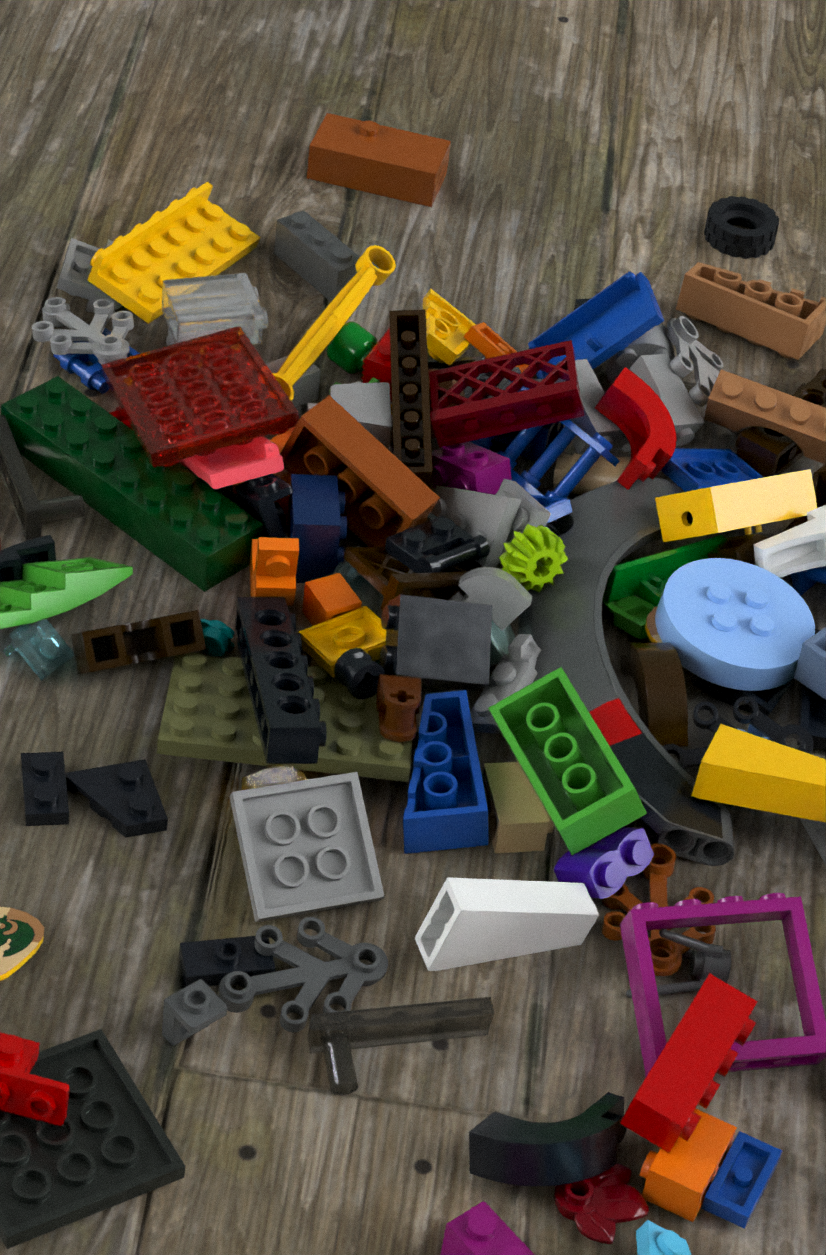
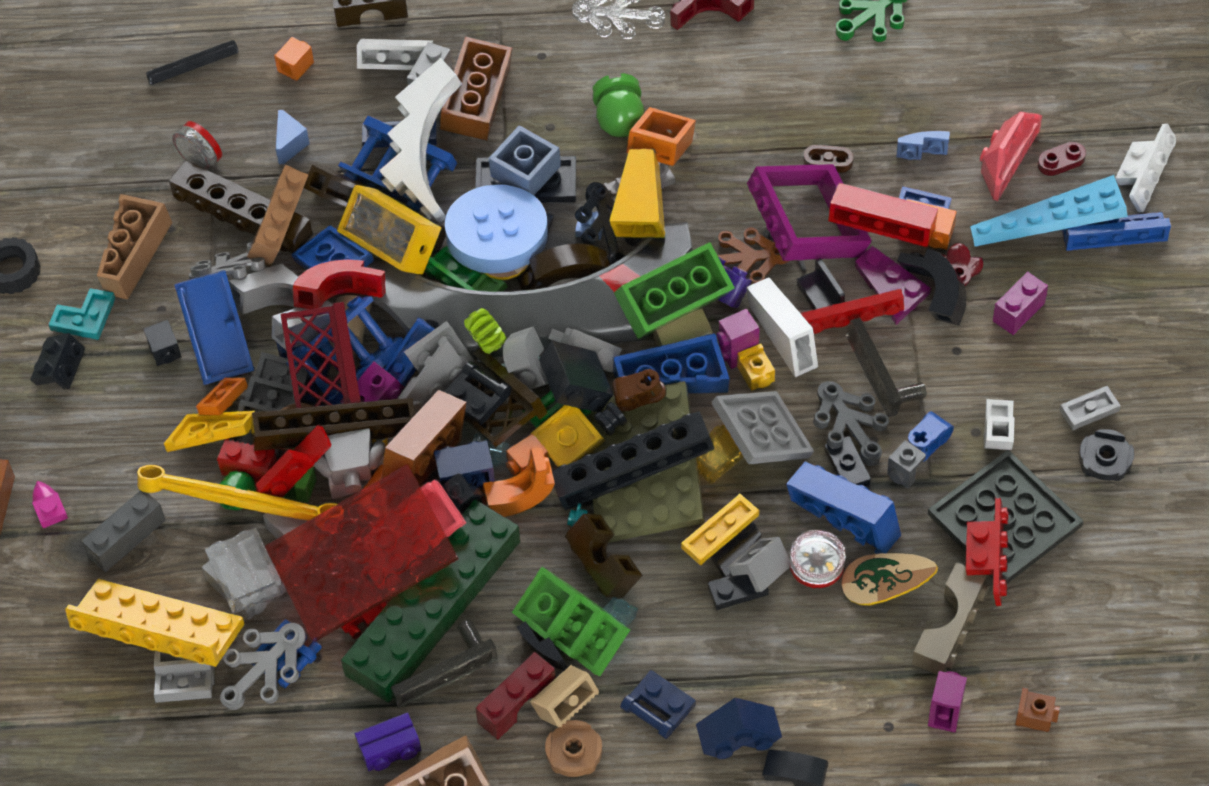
camera: 90 degrees left, 15 degrees up
none -> black bracket [30,333,85,390]
none -> dark pink plate [32,481,68,528]
none -> teal plate [49,288,116,340]
none -> red bracket [255,425,332,513]
none -> yellow plate [681,494,759,566]
none -> magenta brick [717,309,759,369]
none -> light grey panel [728,537,790,592]
none -> yellow brick [737,344,775,391]
none -> wedge [786,461,901,554]
none -> clear piece [789,530,846,588]
none -> black panel [797,258,845,310]
none -> red plate [800,289,905,334]
none -> magenta wing [855,246,931,325]
none -> piece [908,411,954,462]
none -> white brick [984,399,1014,450]

